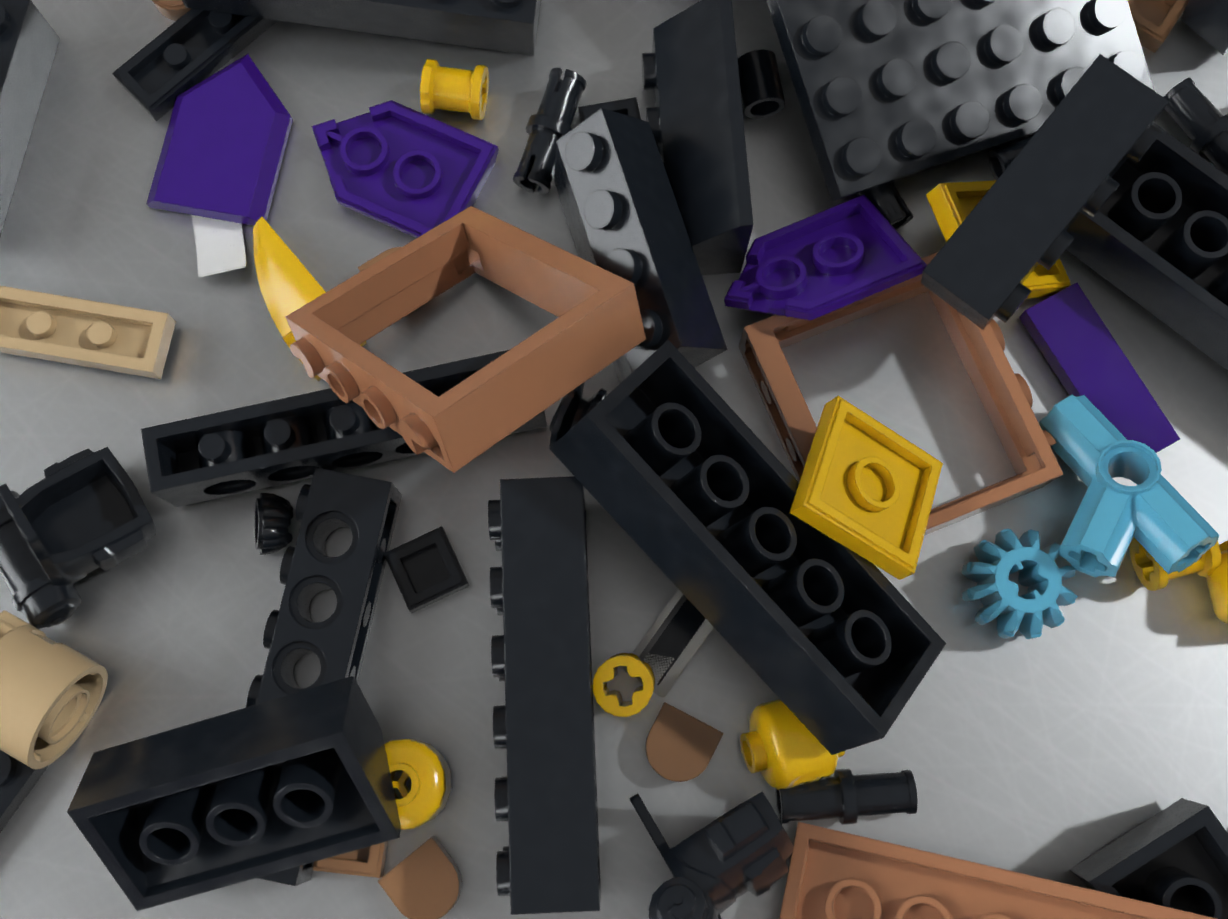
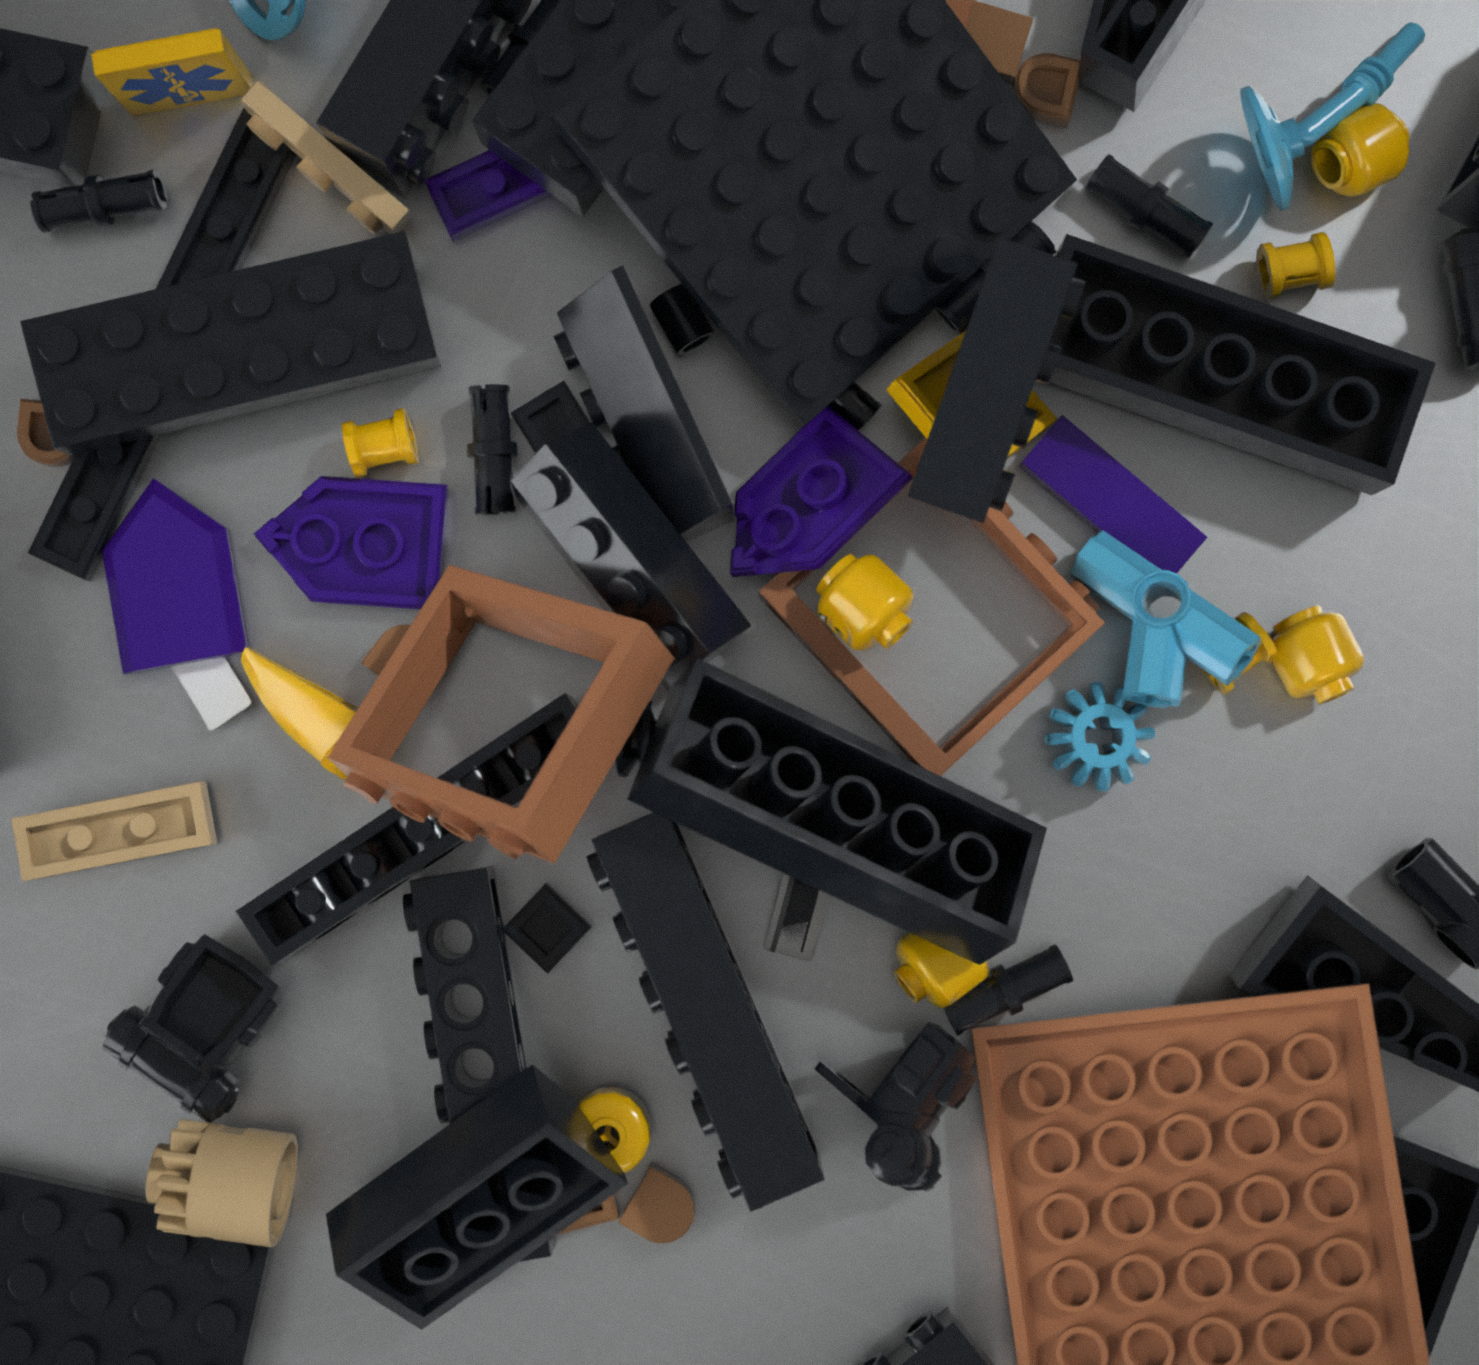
camera: 15 degrees left, 10 degrees up
black piece [254,493,294,555] -> none
yellow bush [593,653,655,717] -> none
medium nougat tile [645,702,723,782] -> none
yellow tile [790,396,943,580] -> none
none -> yellow head [816,554,914,651]

